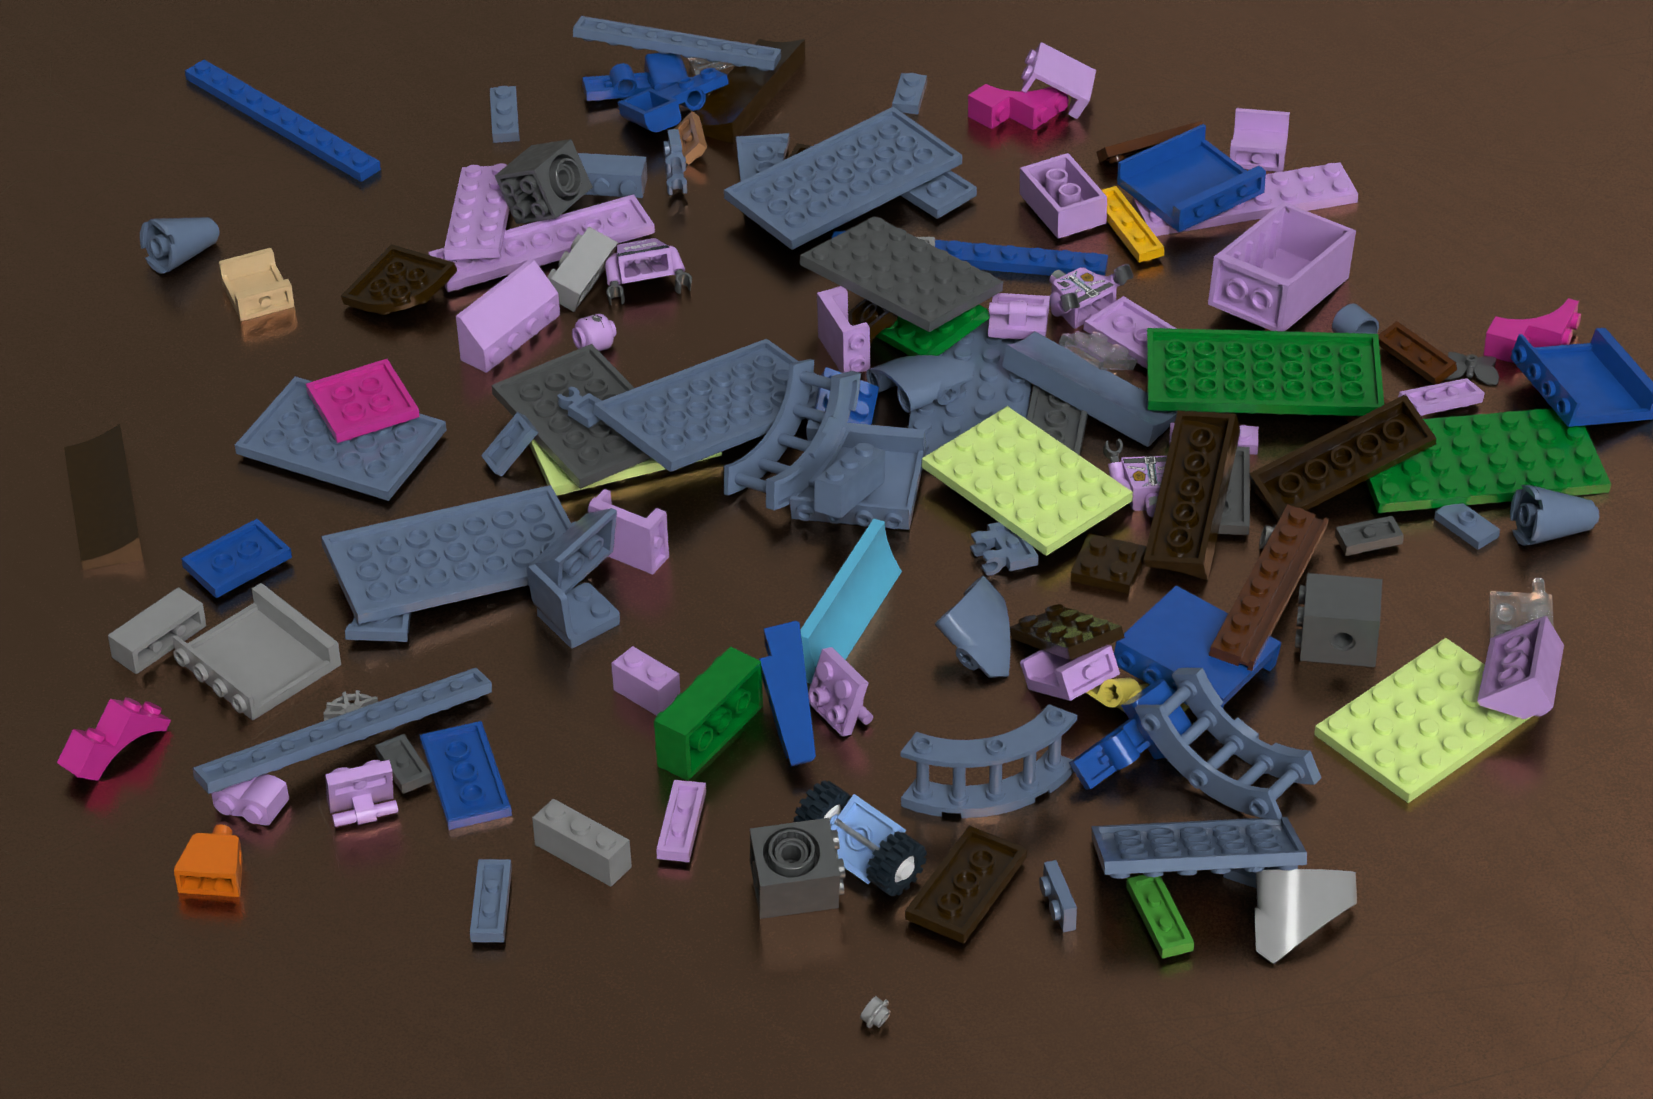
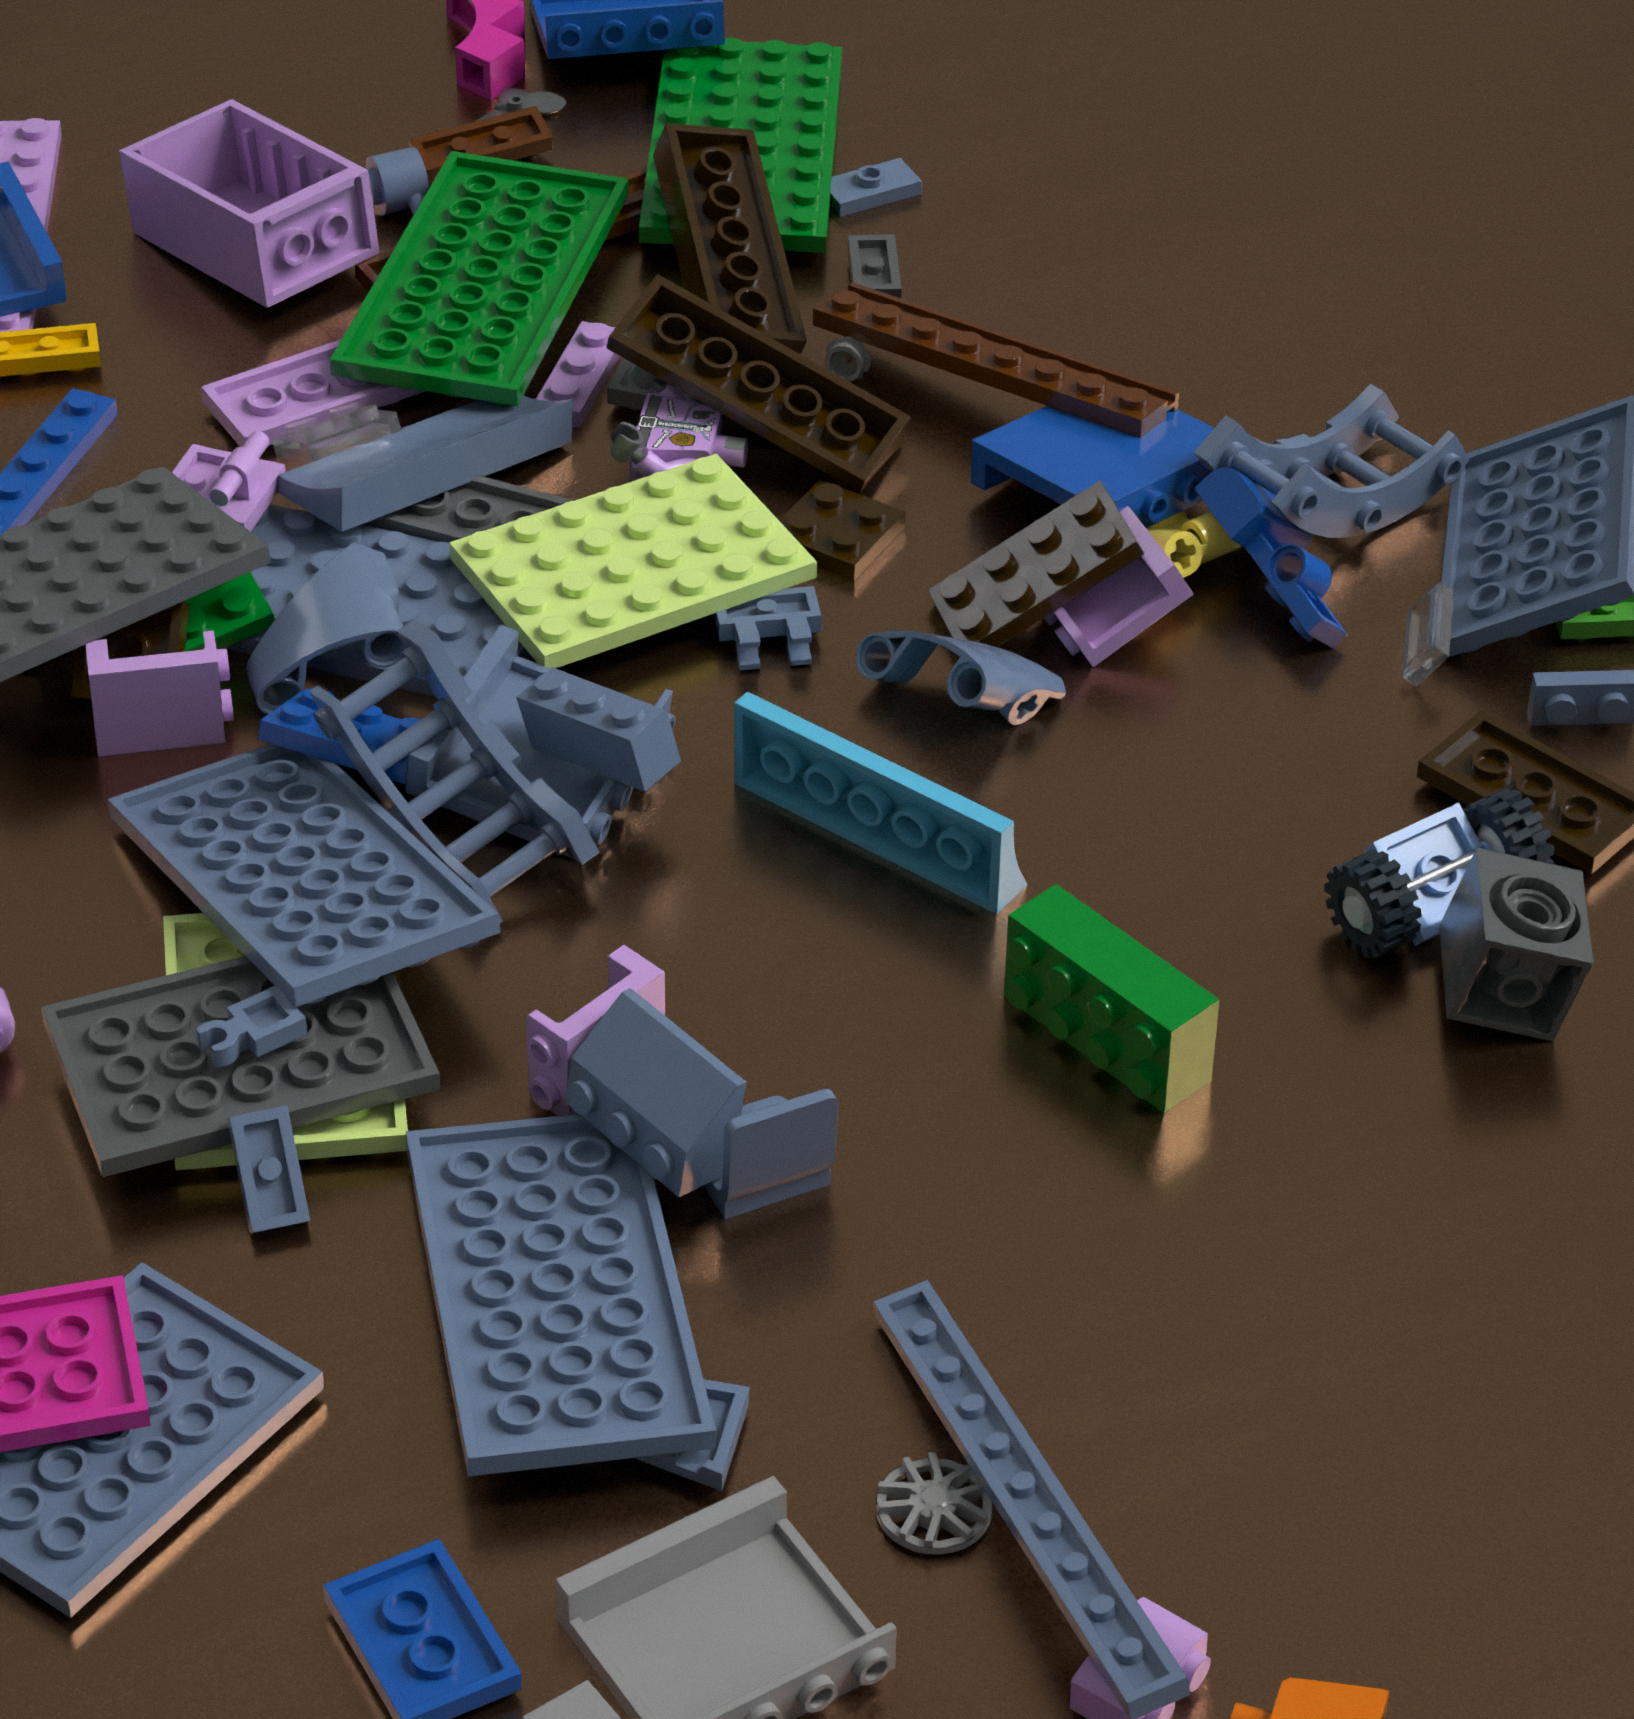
camera: 80 degrees left, 0 degrees up
lavender plate [325,760,398,827] -> none
dark grey plate [375,734,432,794] -> none
blue tile [420,721,512,830] -> none
sand blue plate [470,859,512,942] -> none
light grey brick [532,799,632,887] -> none
lavender brick [611,646,681,716] -> none
lavender plate [656,780,706,862] -> none
blue wedge [759,621,816,766] -> none
lavender plate [808,647,873,736] -> none
sand blue fence [900,704,1077,818] -> none
torso [1049,264,1134,329] -> none
dark grey brick [1295,573,1383,667] -> none
yellowish green plate [1314,638,1531,803] -> none
lavender plate [1398,378,1485,416] -> none
lavender slope [1477,616,1564,719] -> none
clear plate [1489,578,1554,642] -> none
sand blue cone [1510,485,1599,545] -> none
none -> clear tile [1402,582,1454,687]

